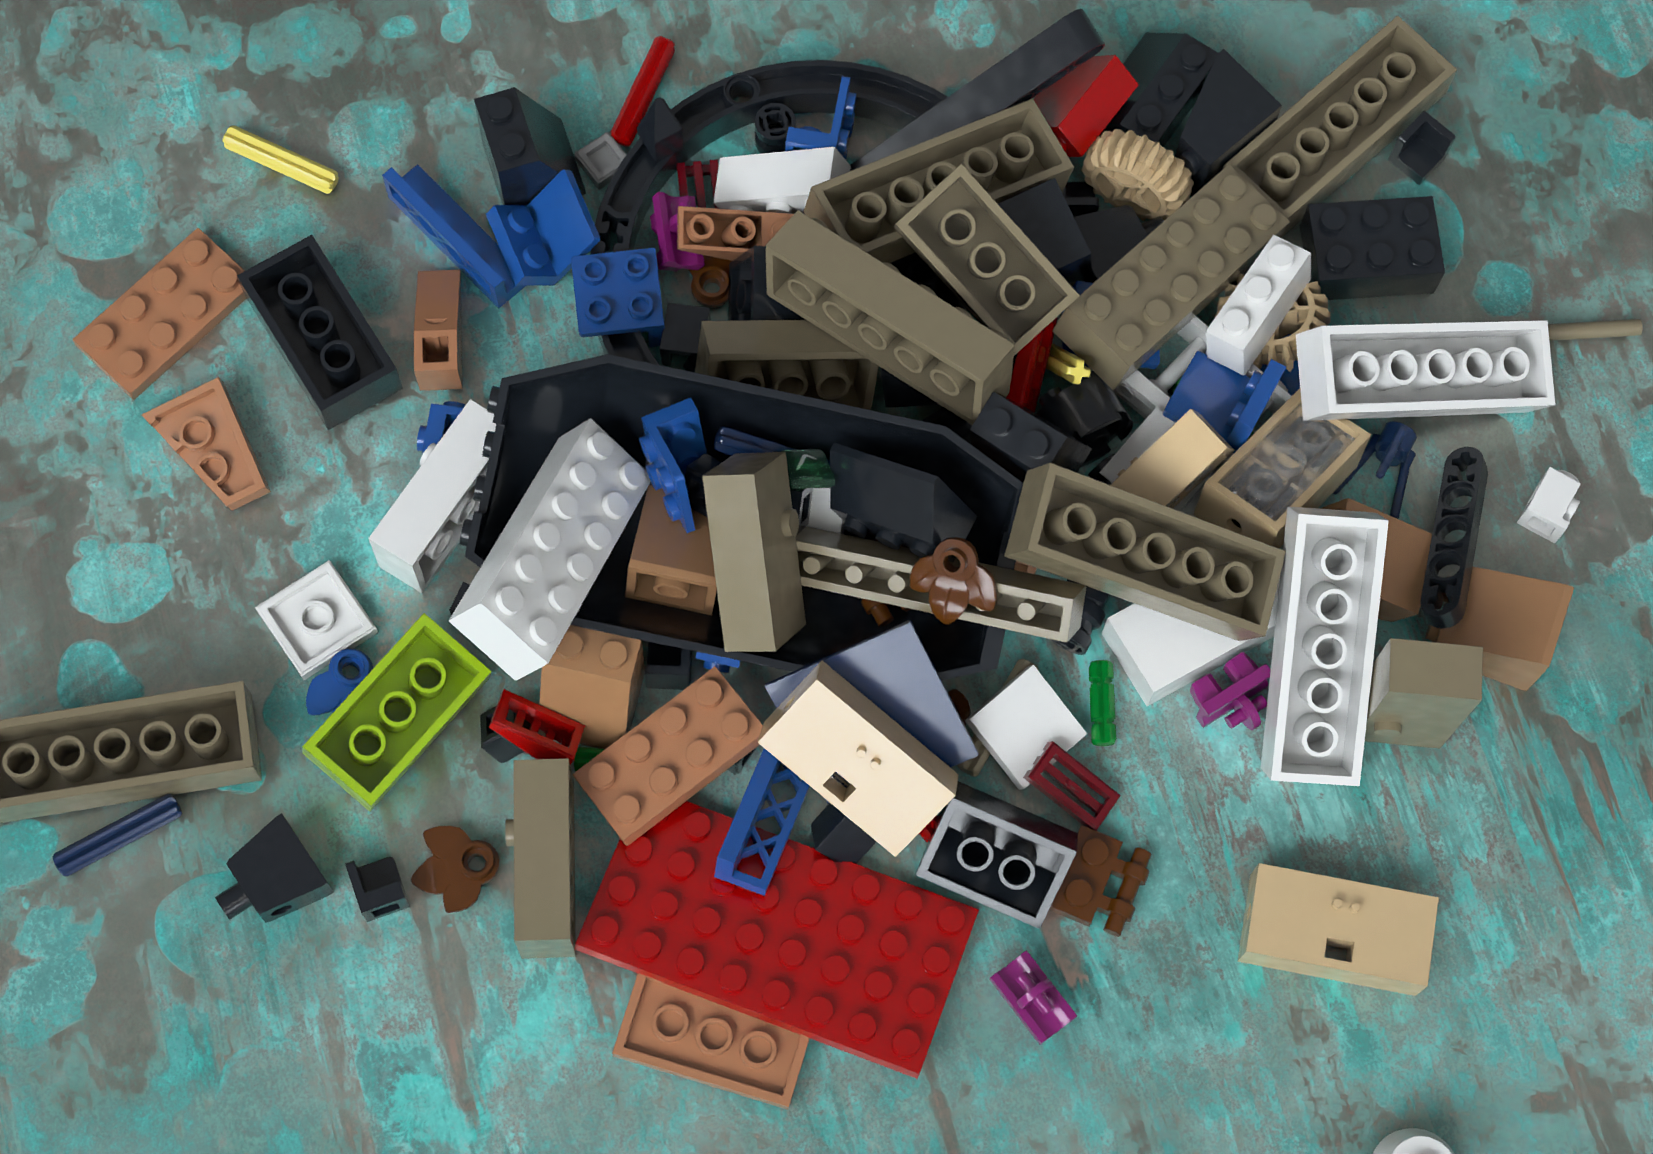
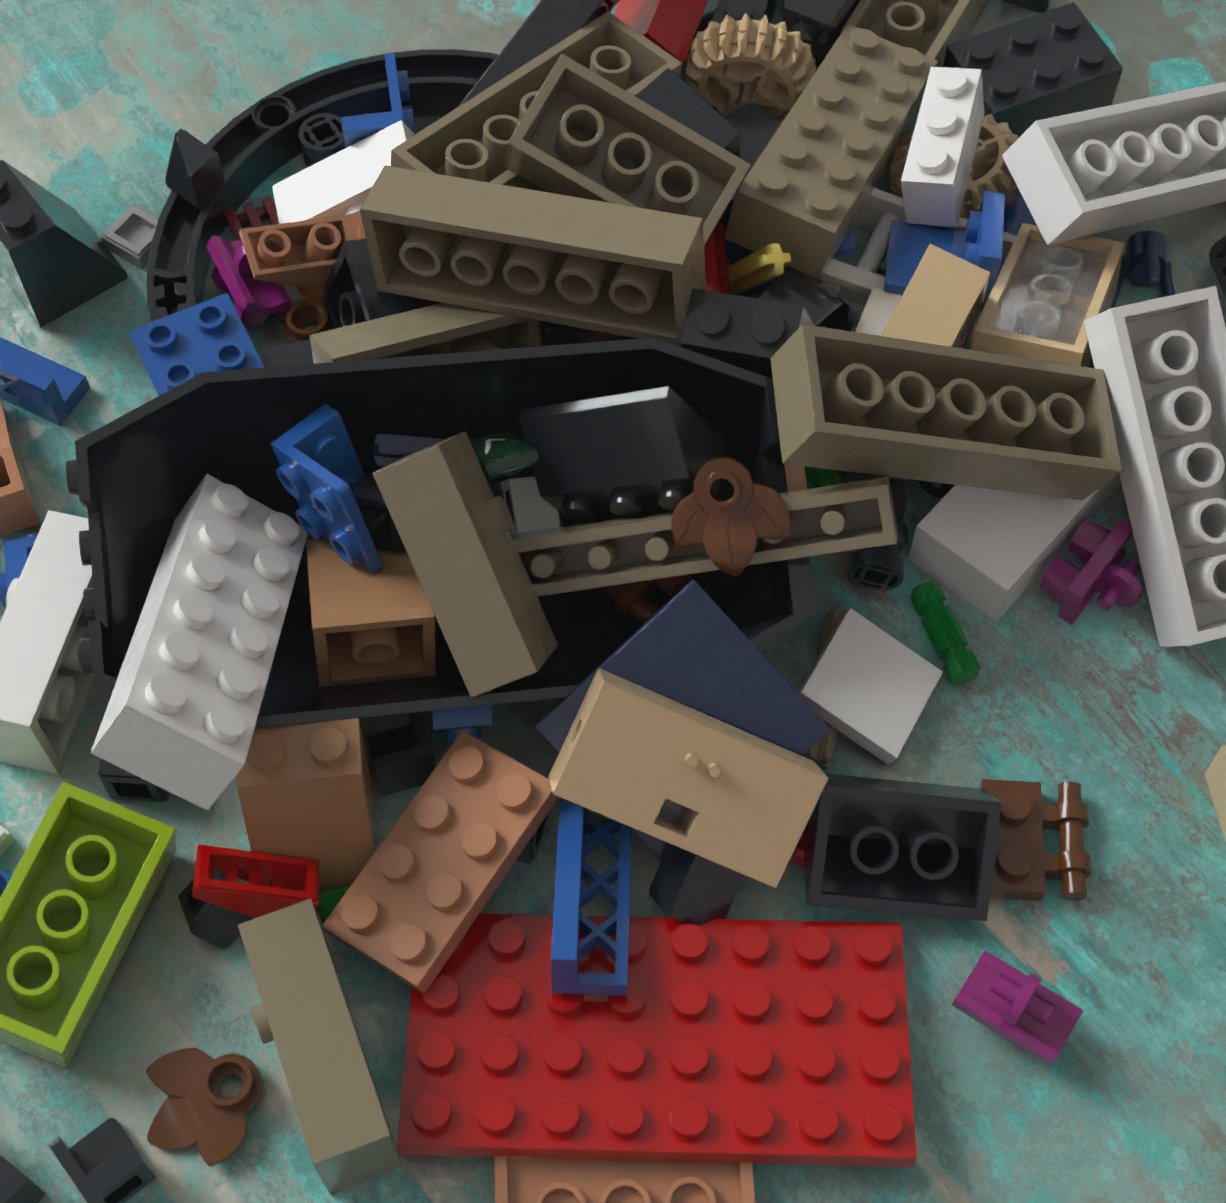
camera: 15 degrees left, 10 degrees down
blue bracket [486,170,600,286] -> none
red axle [610,36,675,147] -> none
dark red tile [1023,741,1121,831] -> none

